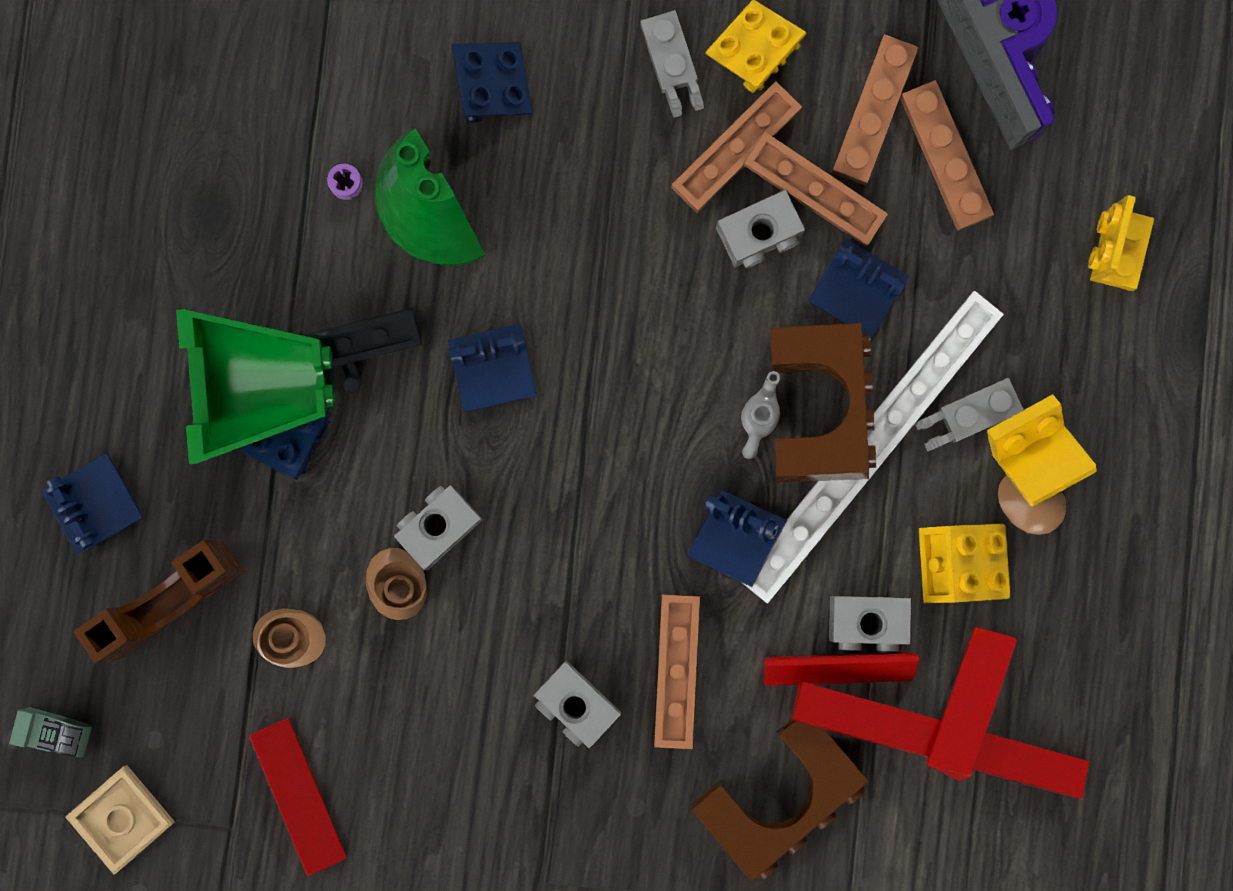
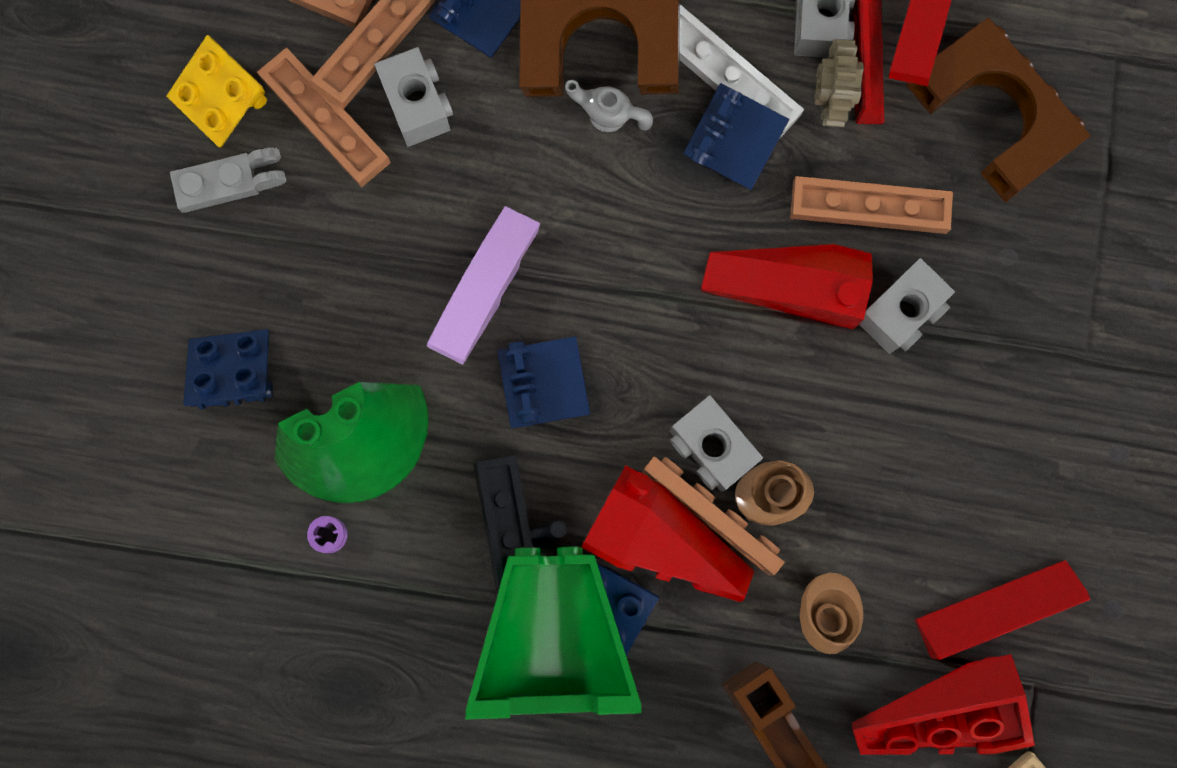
camera: 90 degrees left, 5 degrees down
none -> lavender slope [427,206,540,365]
none -> red wedge [581,465,755,602]
none -> nougat plate [642,456,785,576]
none -> red wedge [700,244,873,329]
none -> dark tan gear [814,39,864,127]
none -> red wedge [851,654,1035,755]

